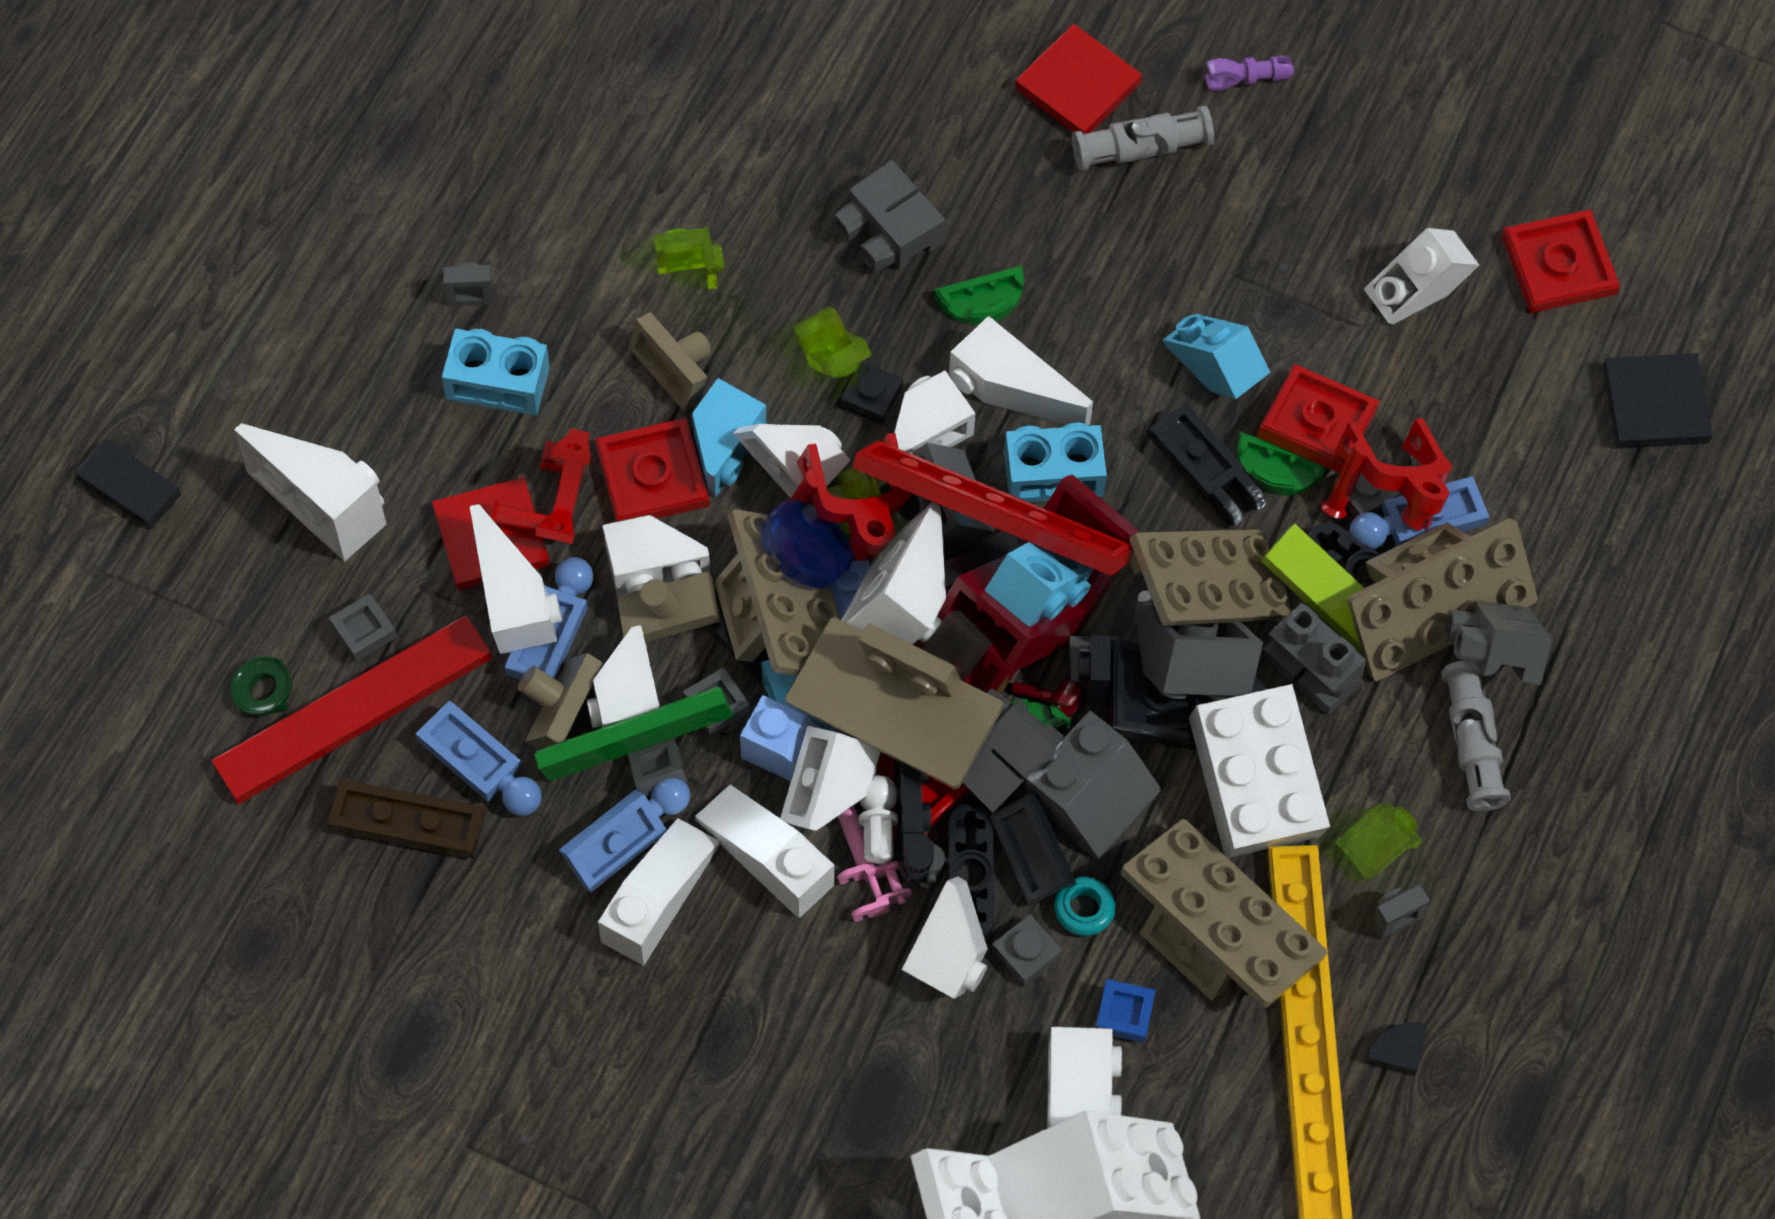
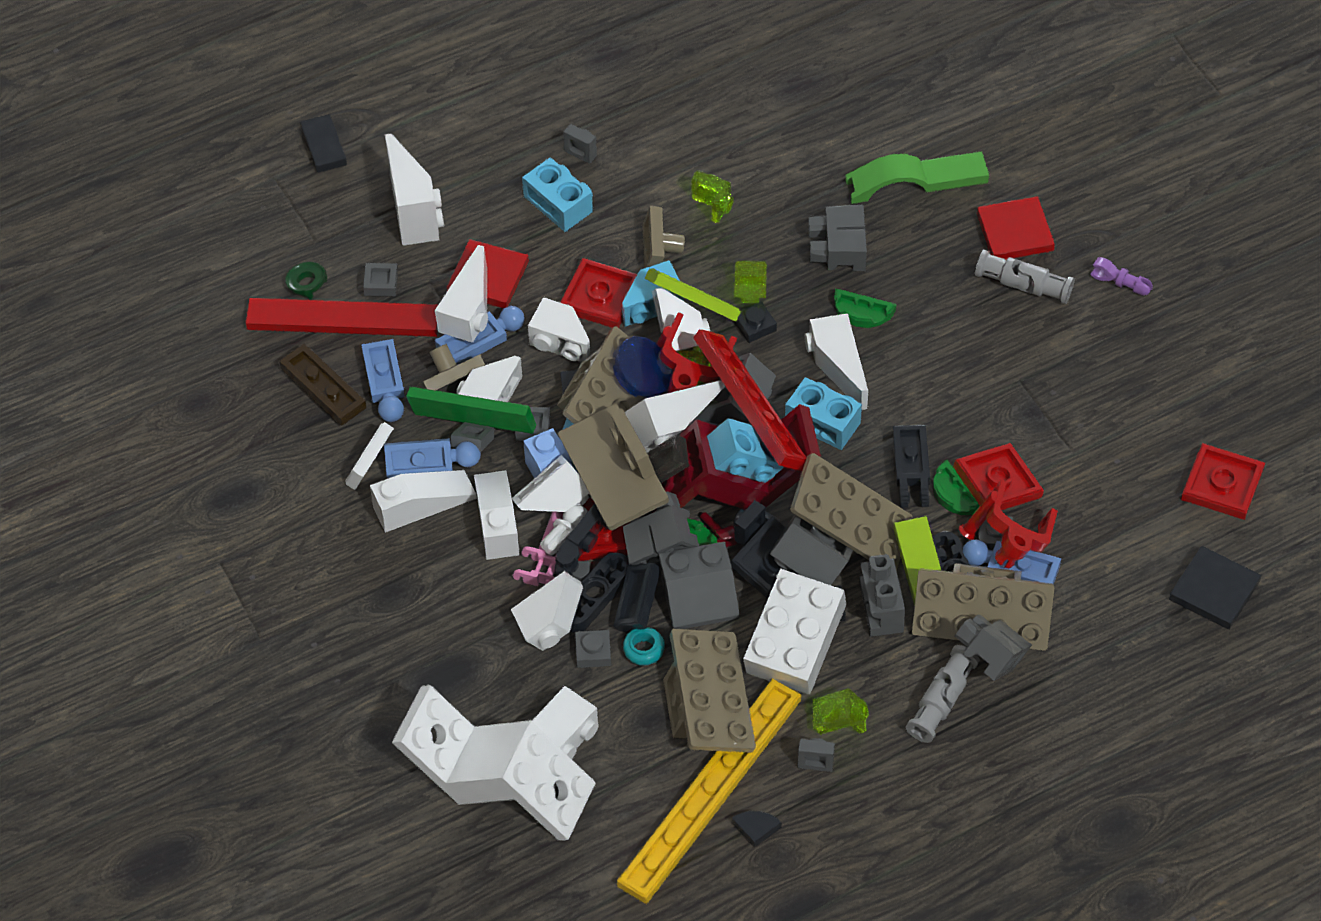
camera: 40 degrees right, 10 degrees down
red piece [491,428,591,544] -> none
dark tan tile [617,571,721,642] -> none
white slope [895,371,975,454] -> none
blue plate [1096,979,1156,1043] -> none
medium azure slope [1163,314,1271,399] -> none
white slope [1364,228,1480,324] -> none
none -> white tile [345,422,394,490]
none -> lime tile [645,268,741,321]
none -> bright green piece [845,152,989,203]

